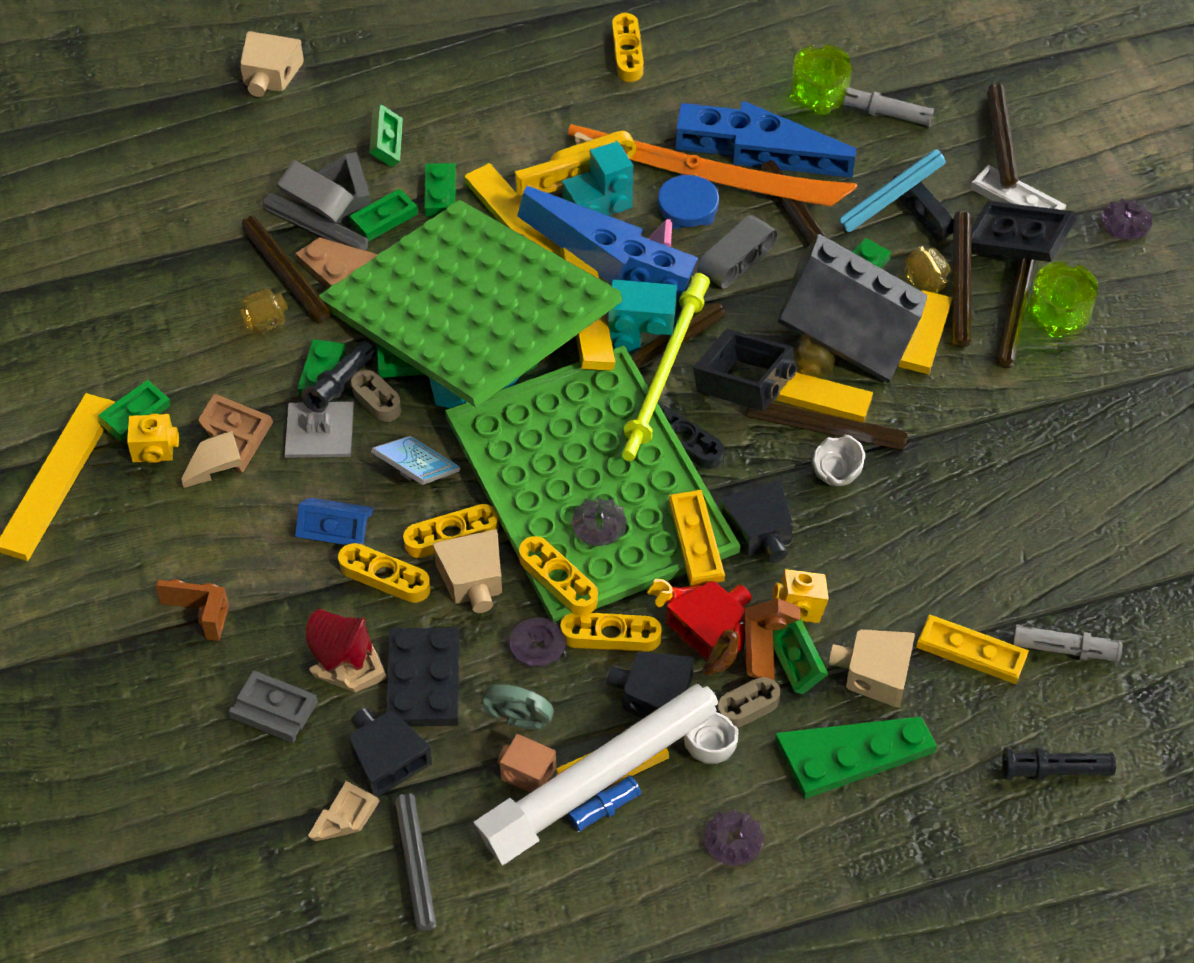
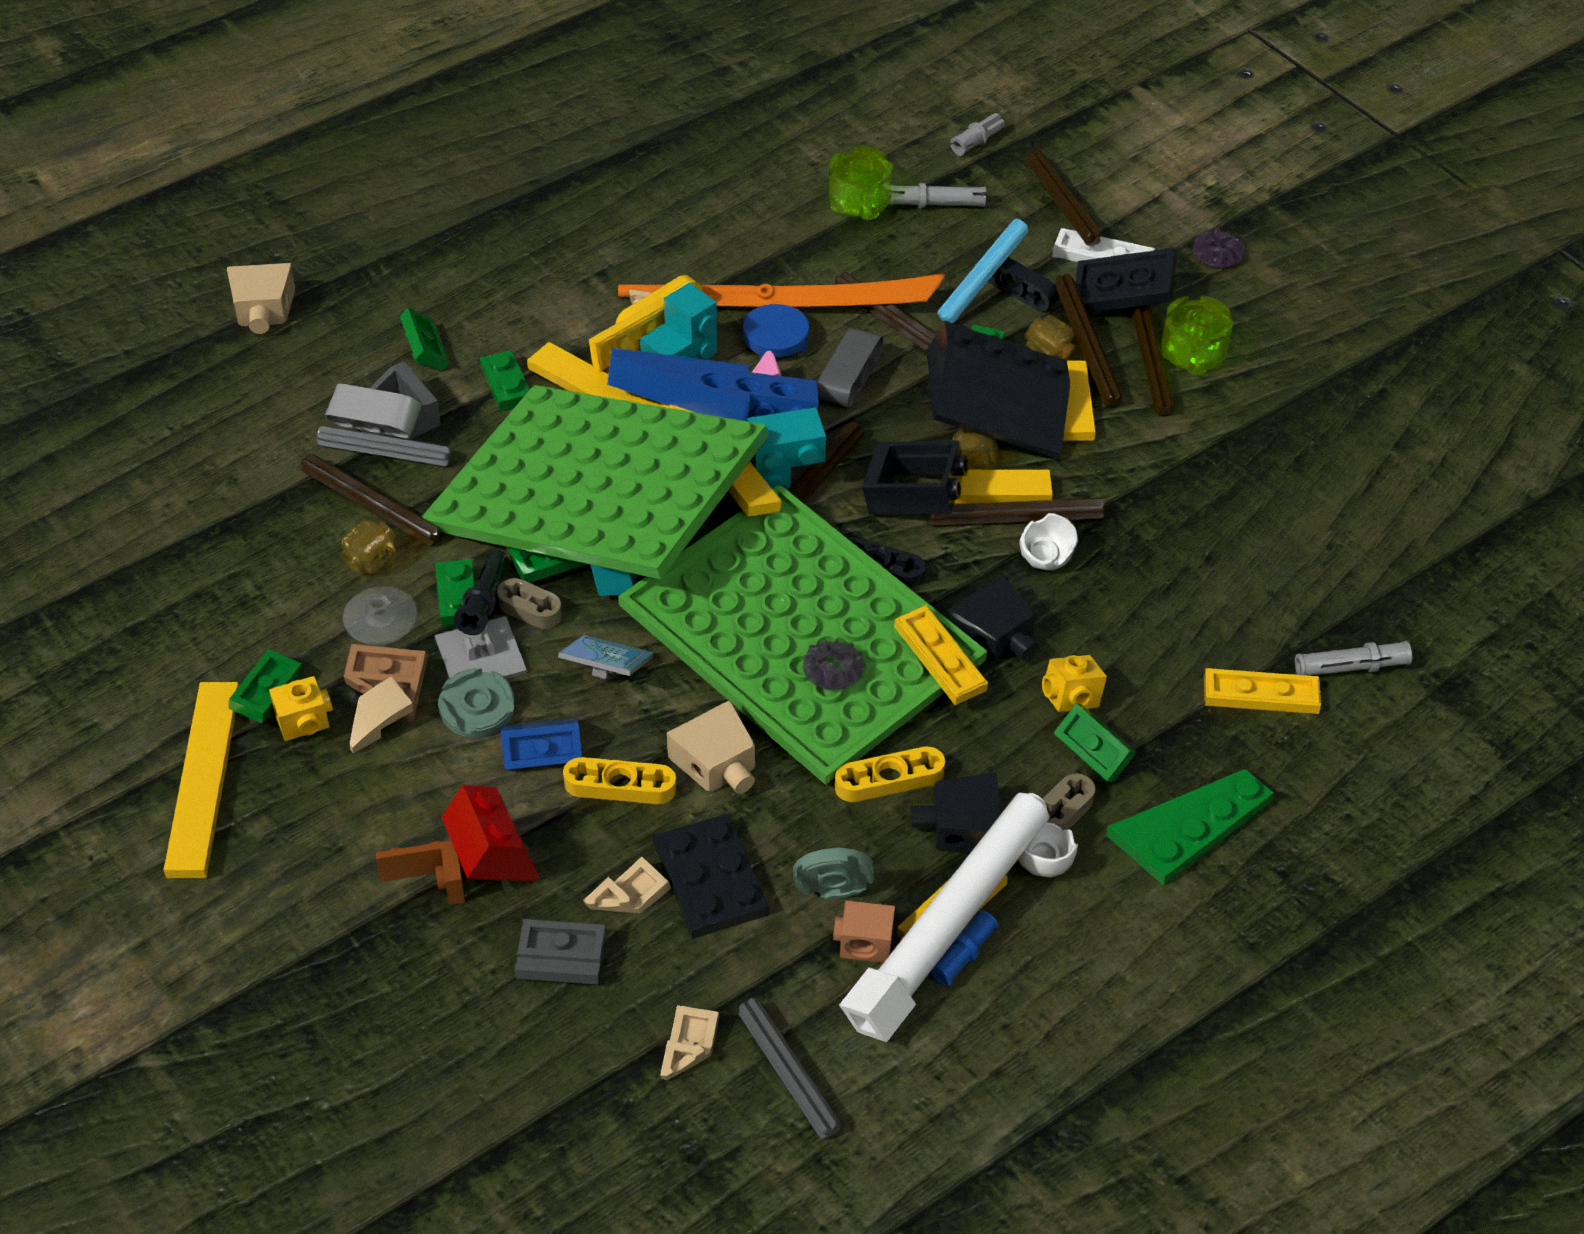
camera: 20 degrees left, 5 degrees down
medium nougat wing [295,238,378,289] -> none
dark red hair [305,609,373,672] -> none
green plate [349,188,418,242] -> none
black torso [349,708,432,797] -> none
yellow beam [403,504,499,558] -> none
clear purple gear [510,617,566,669] -> none
yellow beam [519,536,598,615] -> none
yellow beam [612,13,643,82] -> none
neon yellow bar [622,273,710,461] -> none
red torso [647,579,752,675] -> none
blue brick [676,101,856,178] -> none
clear purple gear [705,808,764,865] -> none
dark orange bracket [744,598,800,680] -> none
tan torso [829,629,915,708] -> none
black pin [1002,748,1116,780] -> none
none -> clear dish [343,586,417,645]
none -> sand green tile [438,668,515,738]
none -> red slope [441,785,539,881]
none -> light grey axle [950,113,1005,156]

